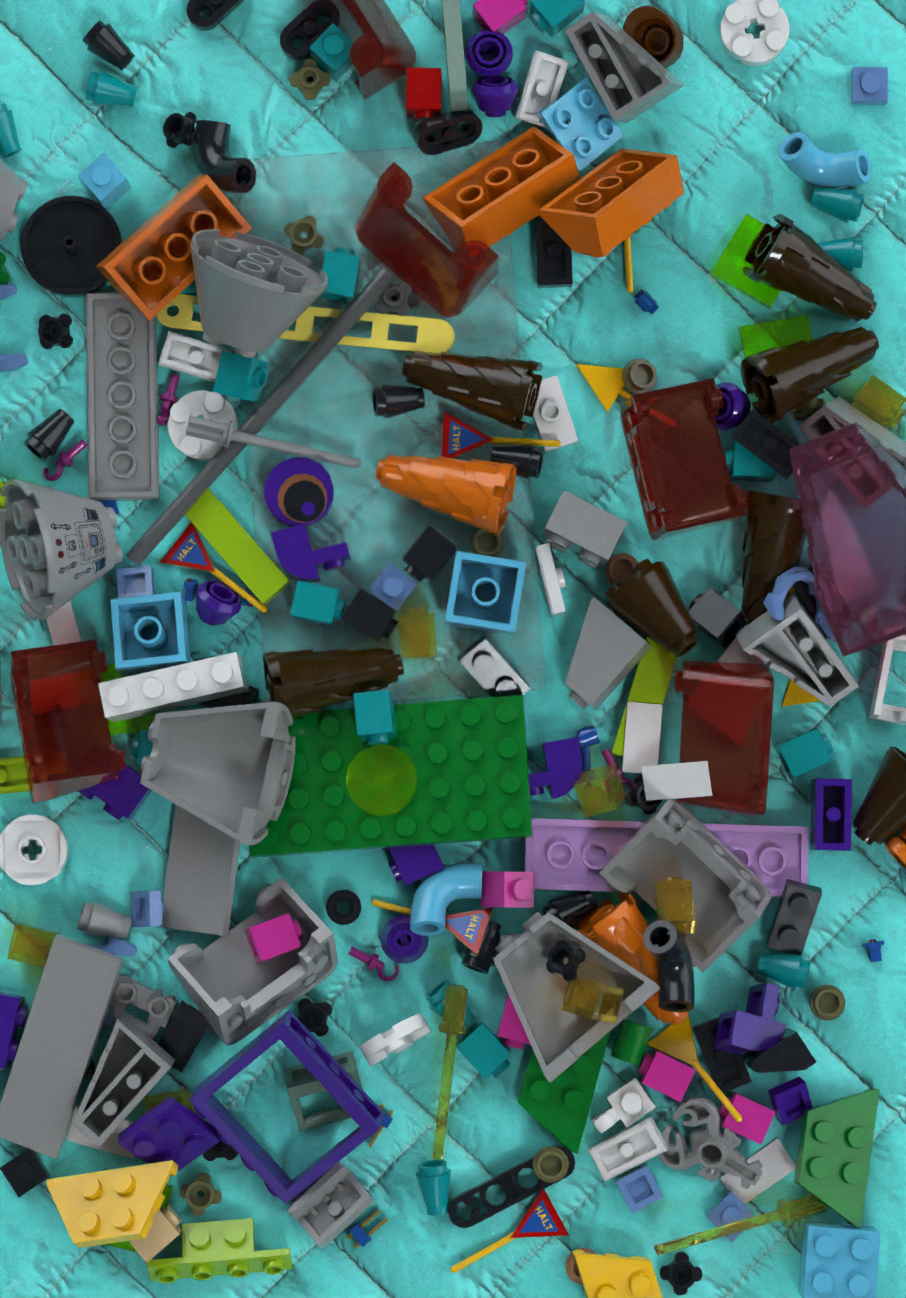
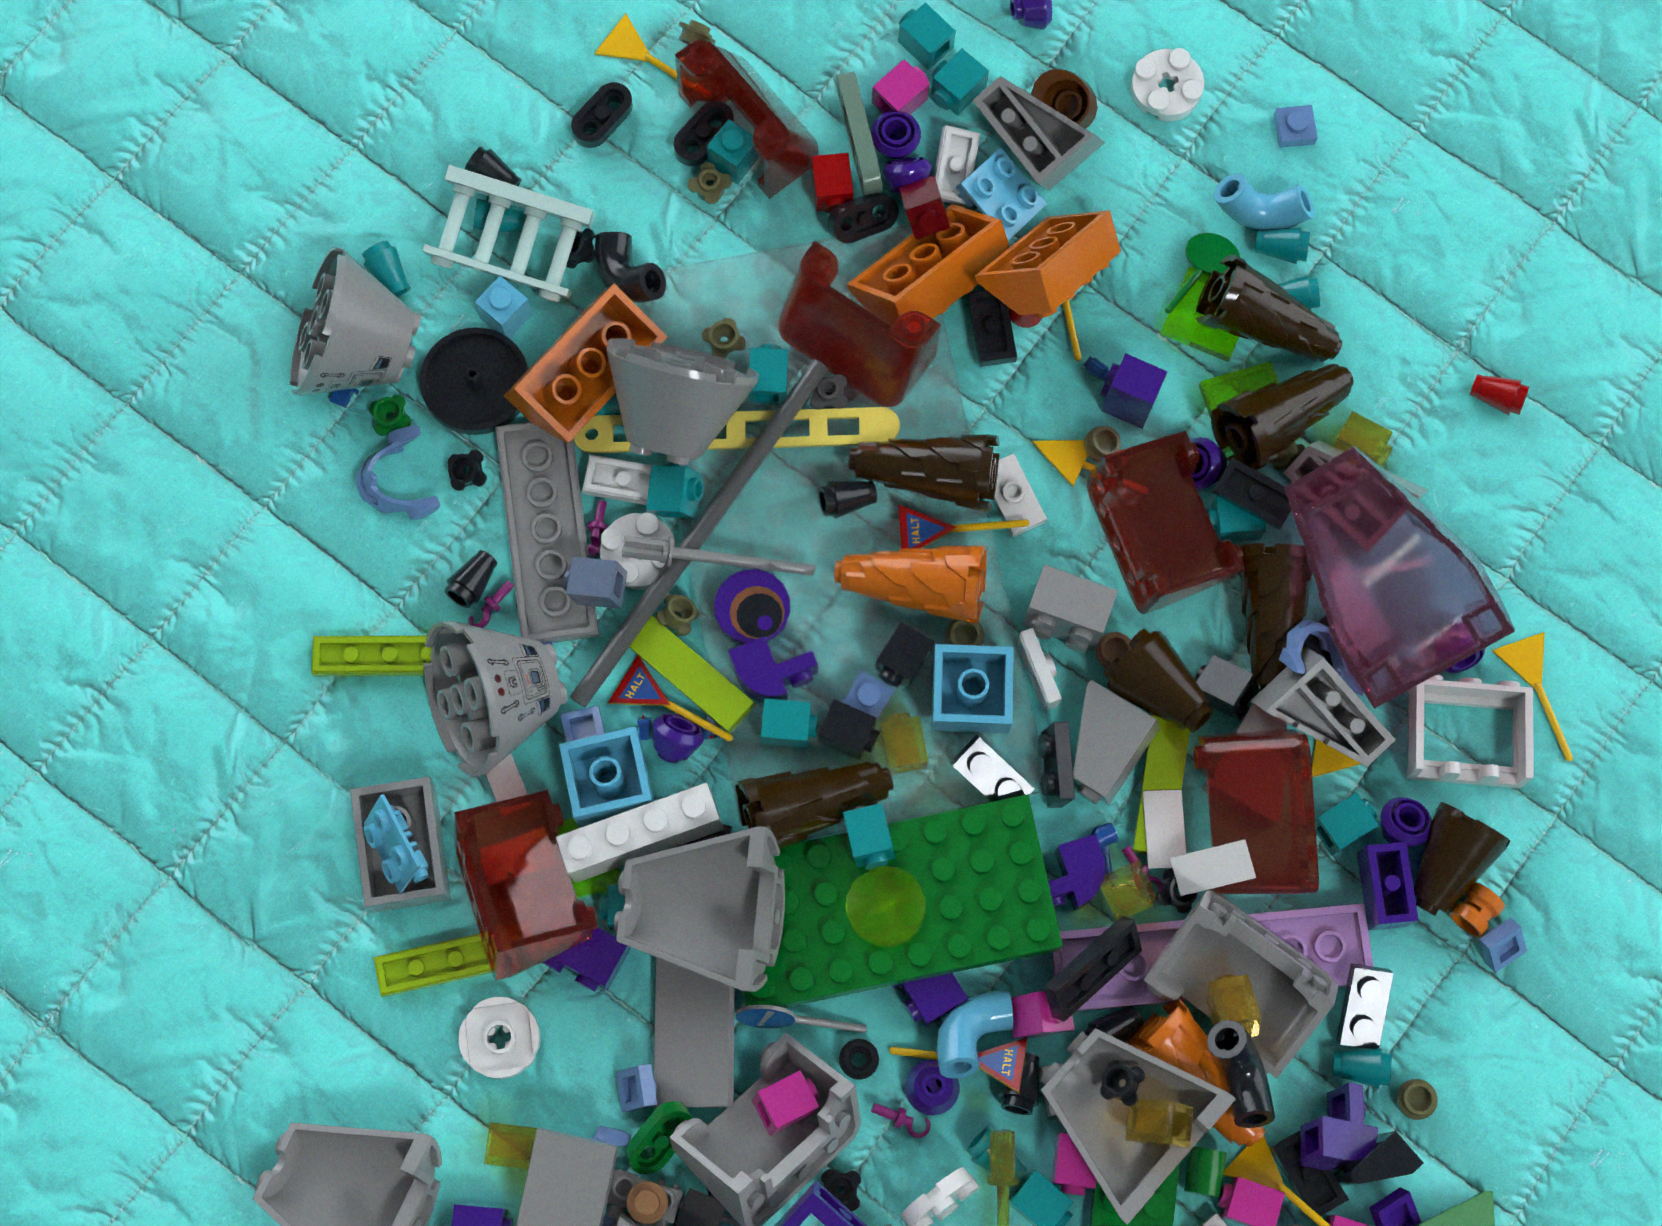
camera: 10 degrees left, 10 degrees down
light grey cone [77,901,132,938] -> none
black cone [490,445,543,480] -> none
blue piece [862,939,885,962] -> none
none -> light aqua fence [423,165,596,303]
none -> sand blue brick [564,557,628,609]
none -> green plate [626,1101,692,1174]
none -> medium nougat plate [627,1182,668,1224]
none -> olive plate [656,594,699,636]
none -> piece [736,1005,867,1033]
none -> dark red brick [899,175,951,240]
none -> black plate [1038,722,1075,808]
none -> black plate [1044,915,1142,1022]
none -> dark purple brick [1100,353,1168,429]
none -> green piece [1165,233,1240,314]
none -> dark purple cone [1380,797,1433,848]

